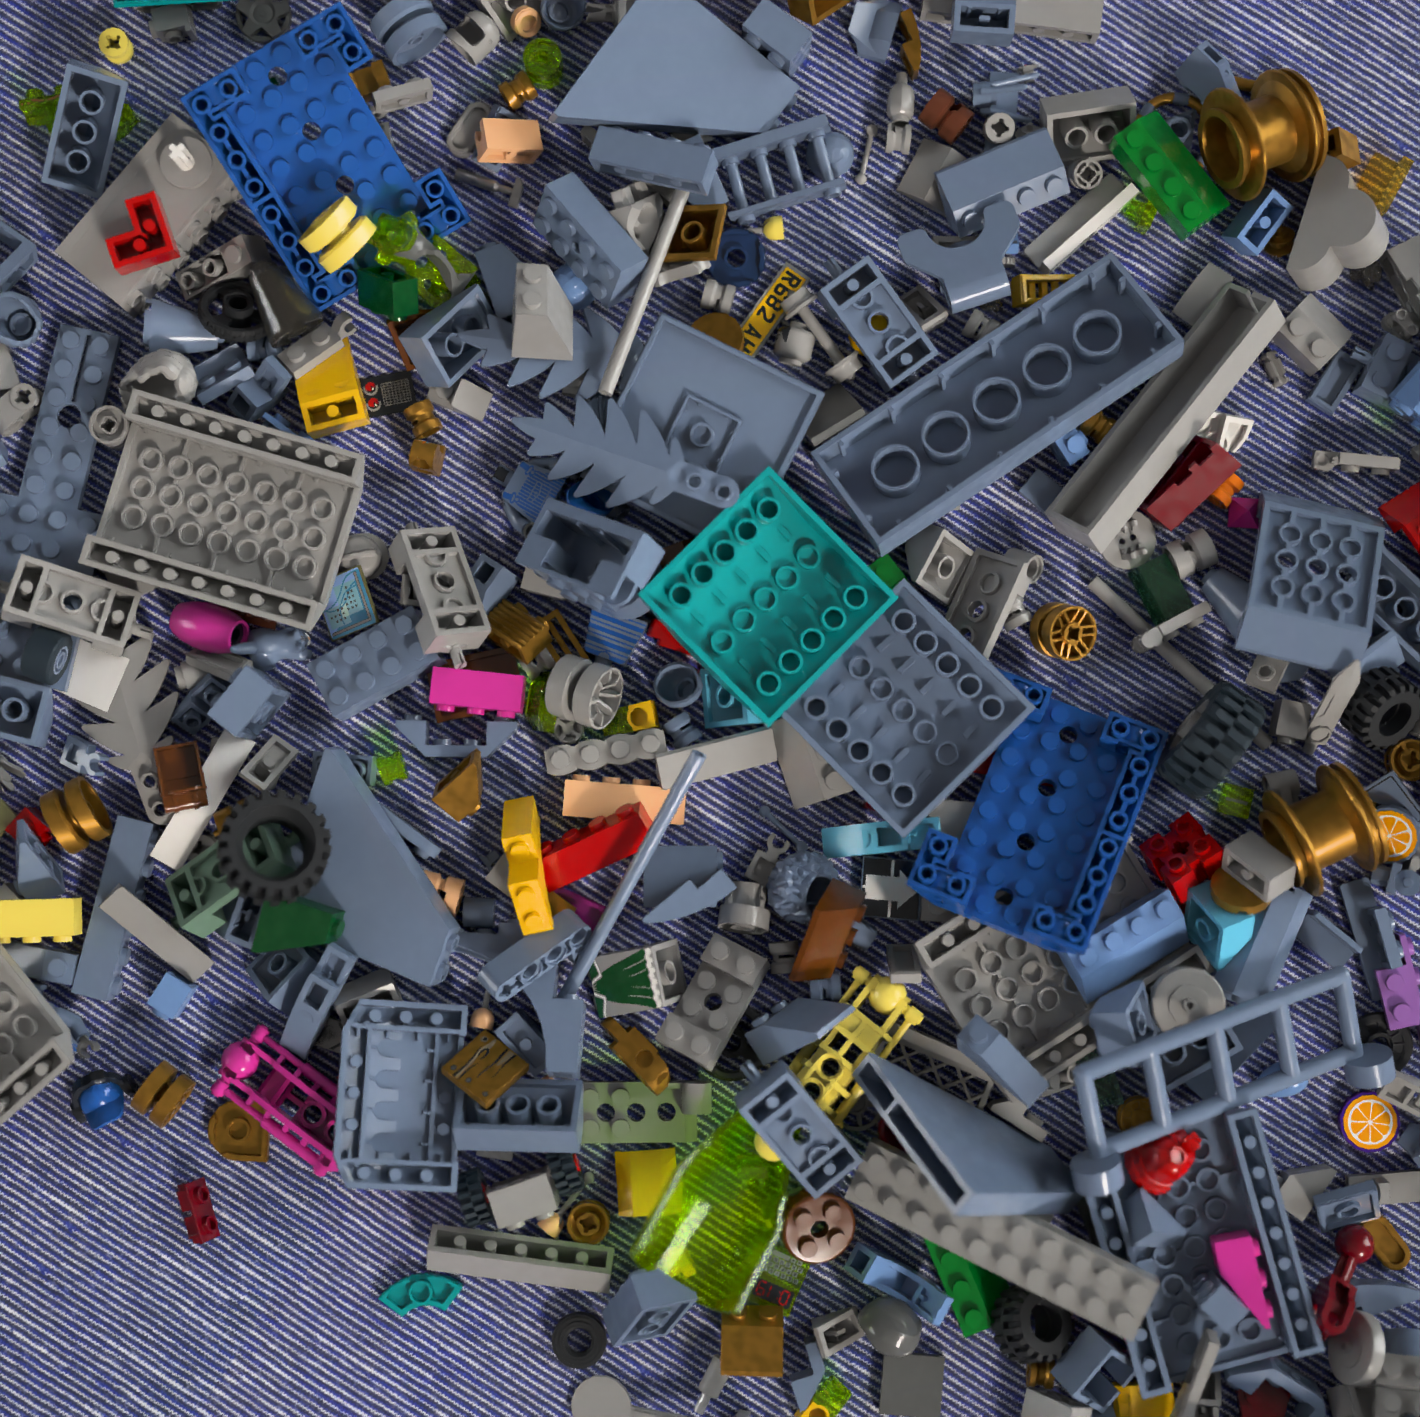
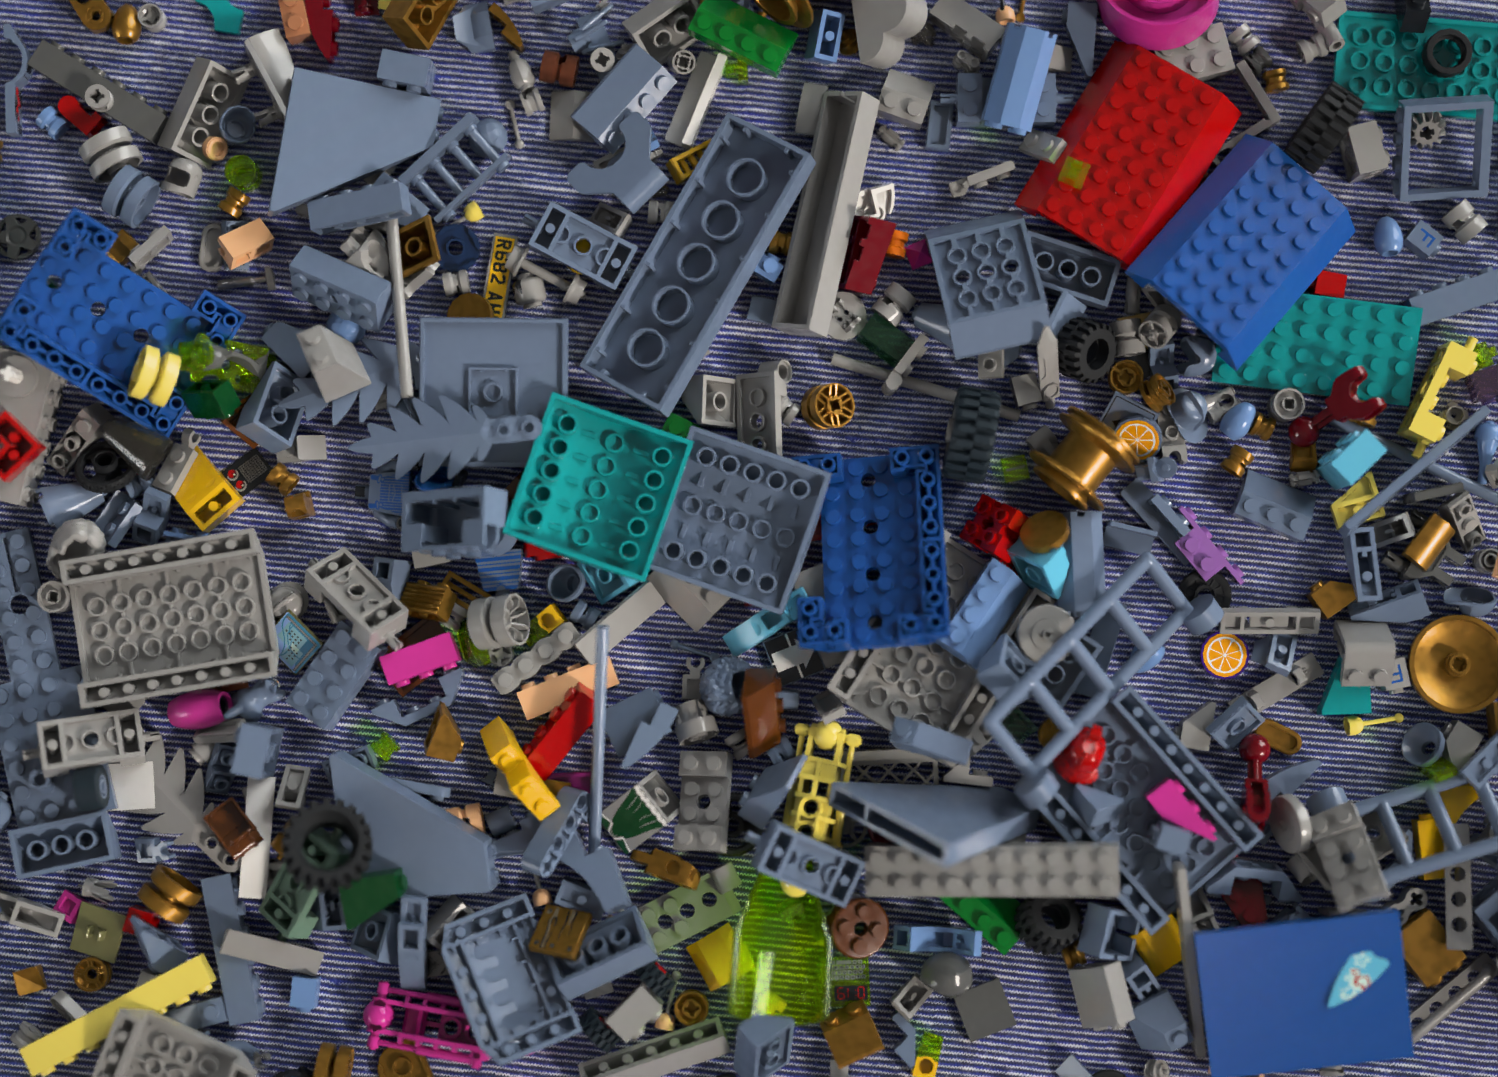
camera: 25 degrees left, 0 degrees up
dark grey tile [805,384,866,447] -> none
light grey brick [1221,830,1297,903] -> none

